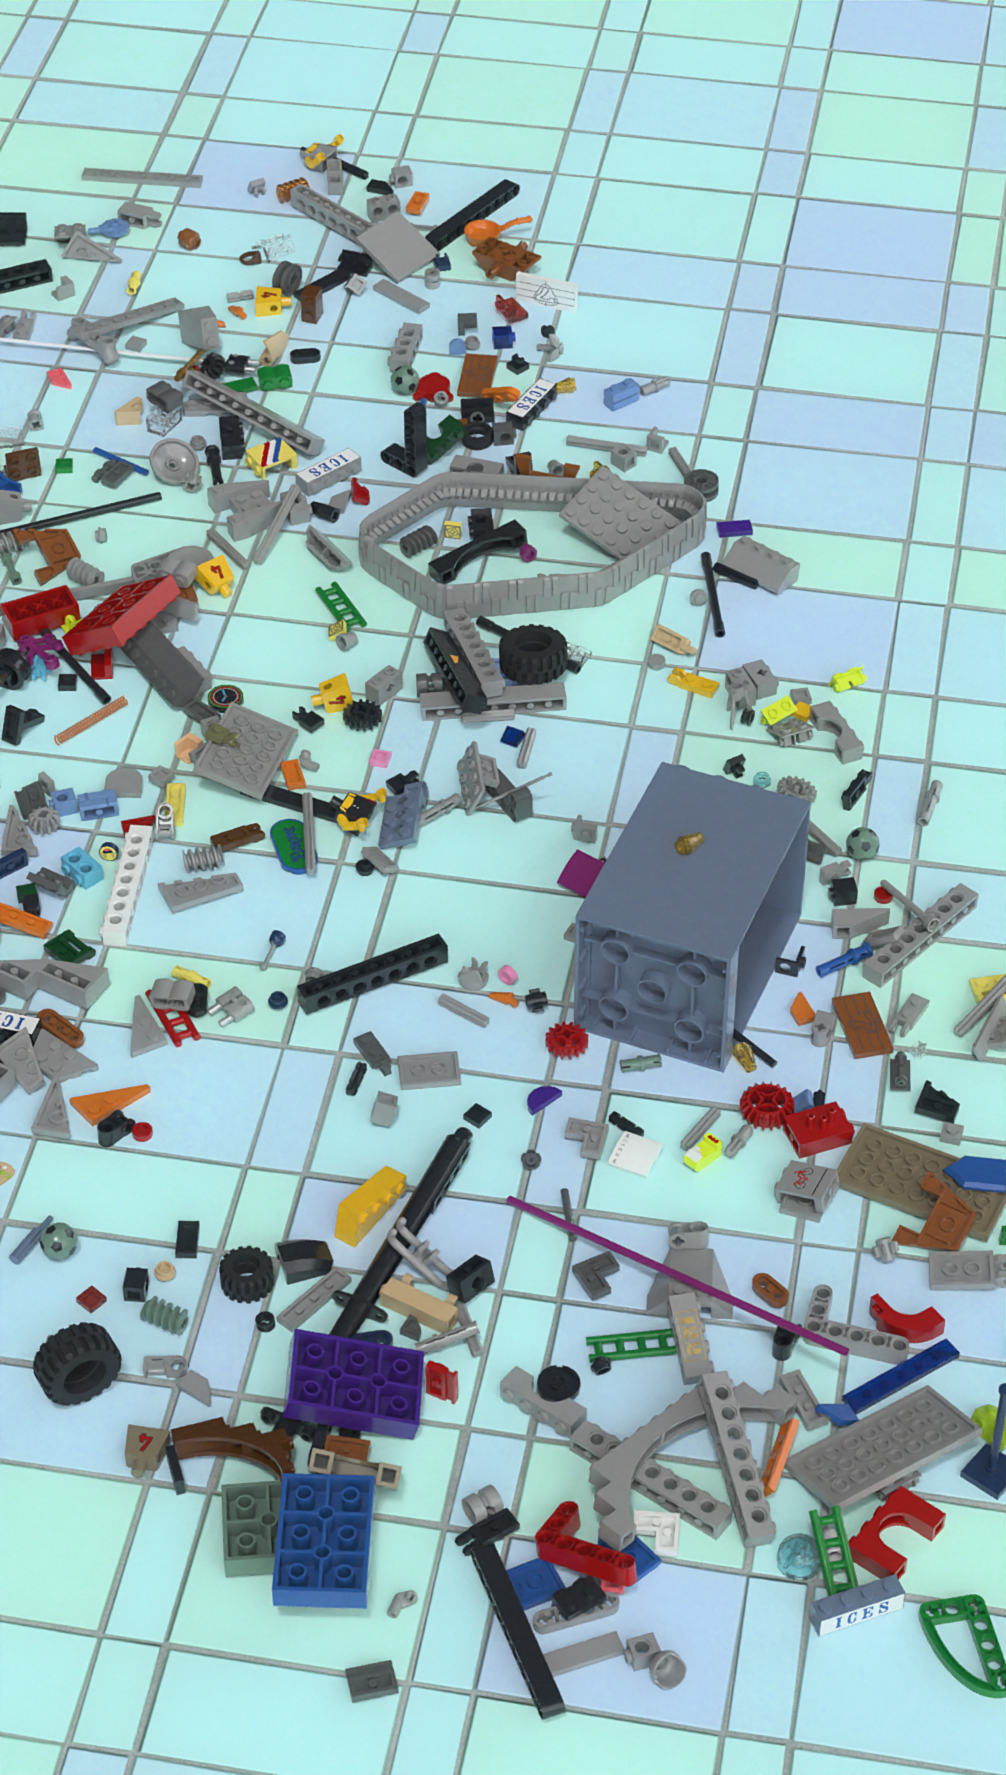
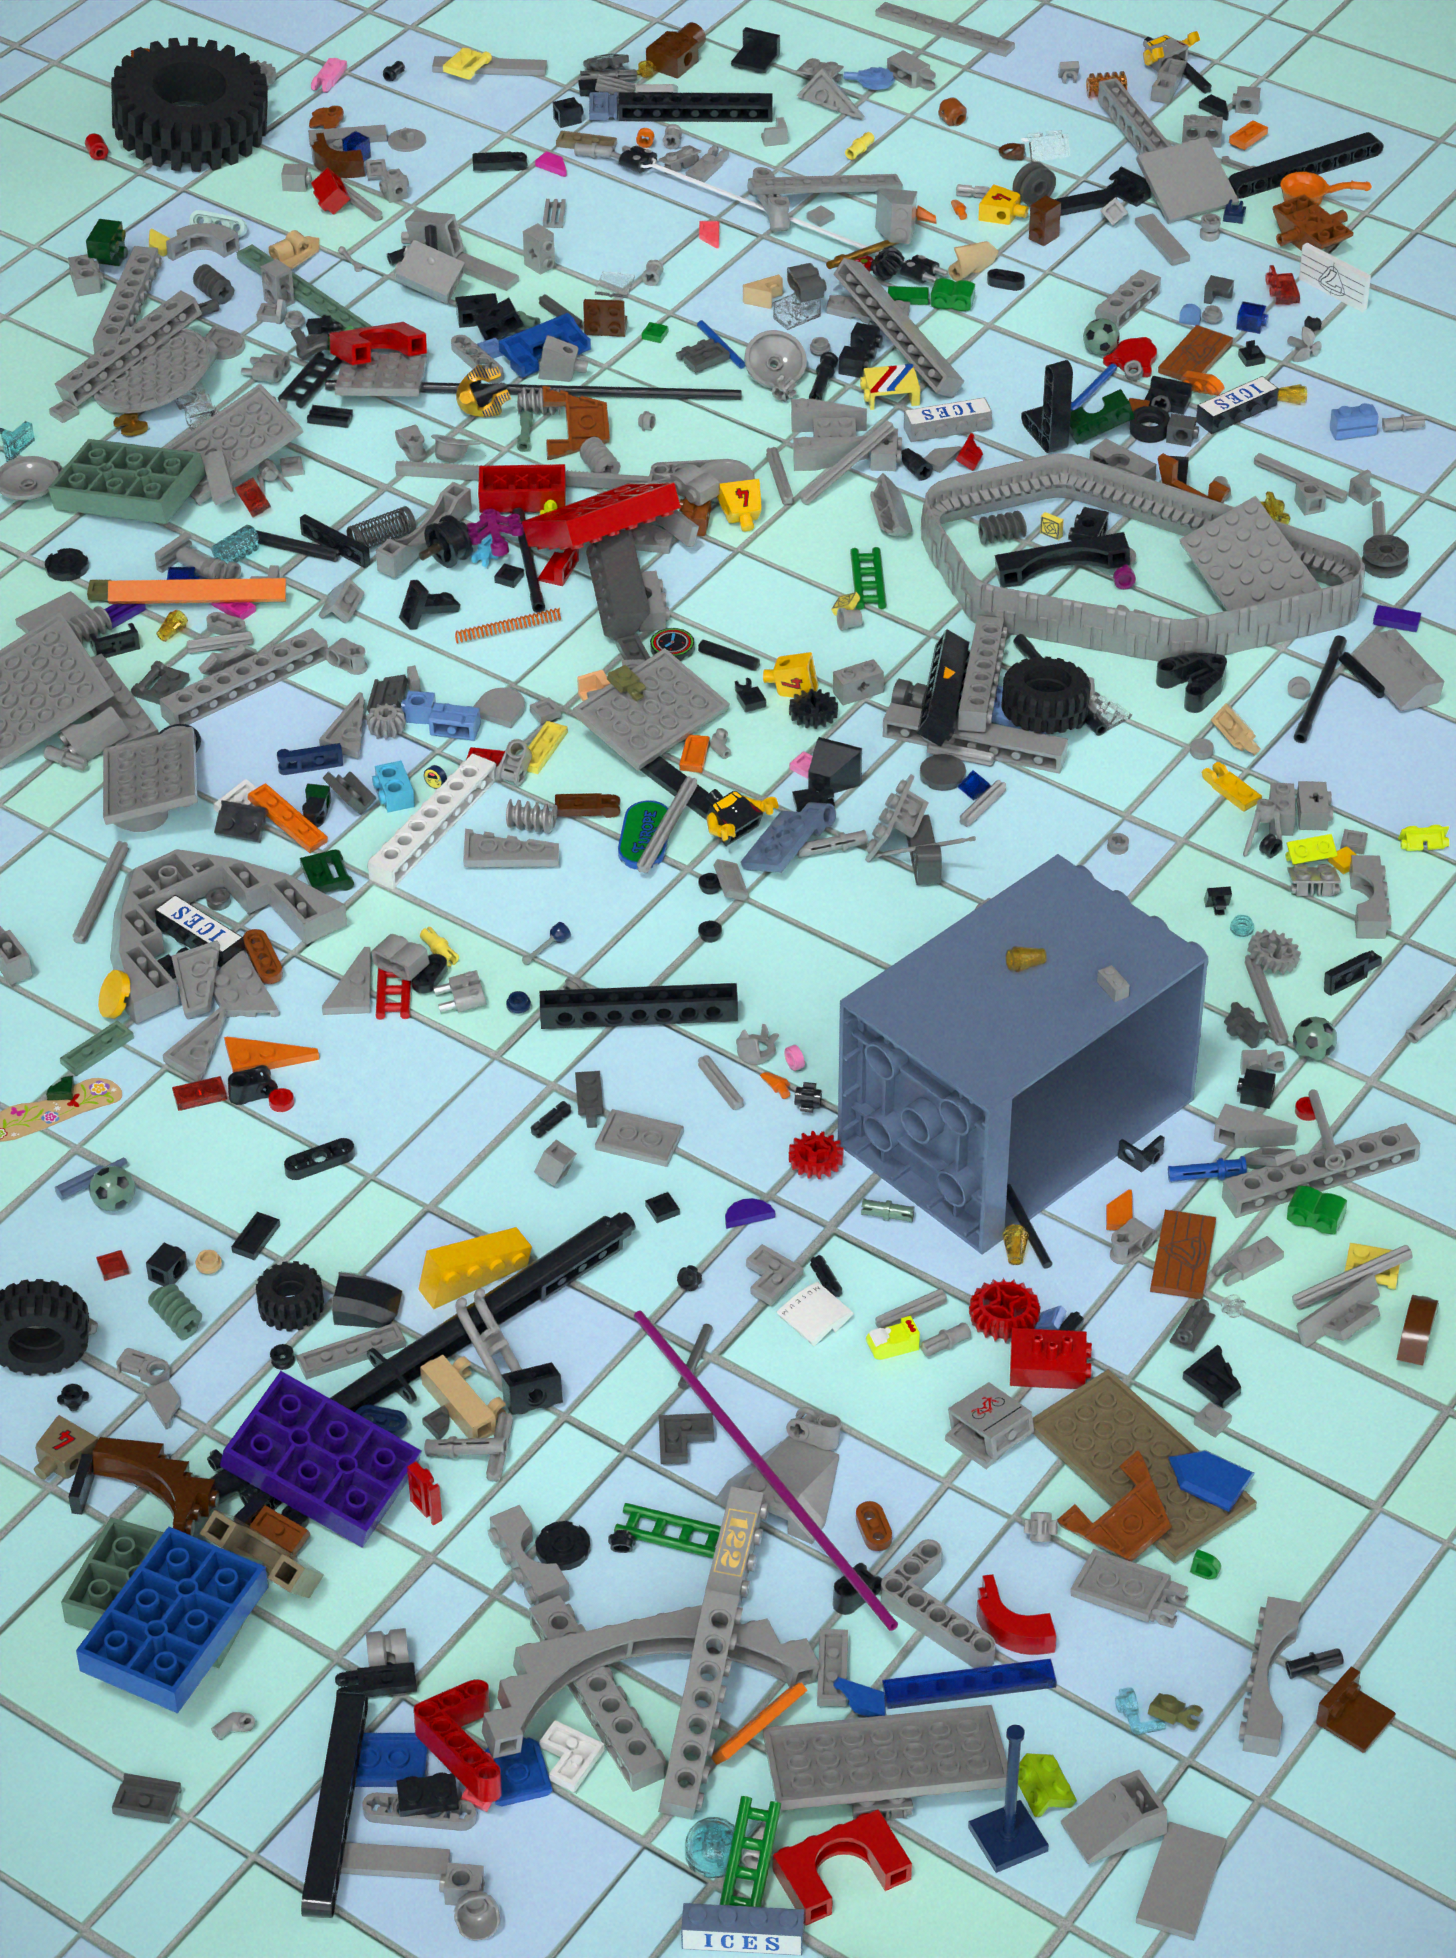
camera: 25 degrees right, 0 degrees up
none -> black plate [57,1384,89,1411]
none -> clear red plate [172,1076,227,1111]
none -> black beam [284,1138,355,1180]
none -> black axle [698,640,760,671]
none -> black plate [698,920,722,943]
none -> black slope [808,737,862,793]
none -> dark grey tile [920,754,966,791]
none -> light grey piece [1097,965,1130,1002]
none -> light grey bush [1107,833,1129,855]
none -> black connector [1156,652,1227,713]
none -> green brick [1287,1186,1347,1234]

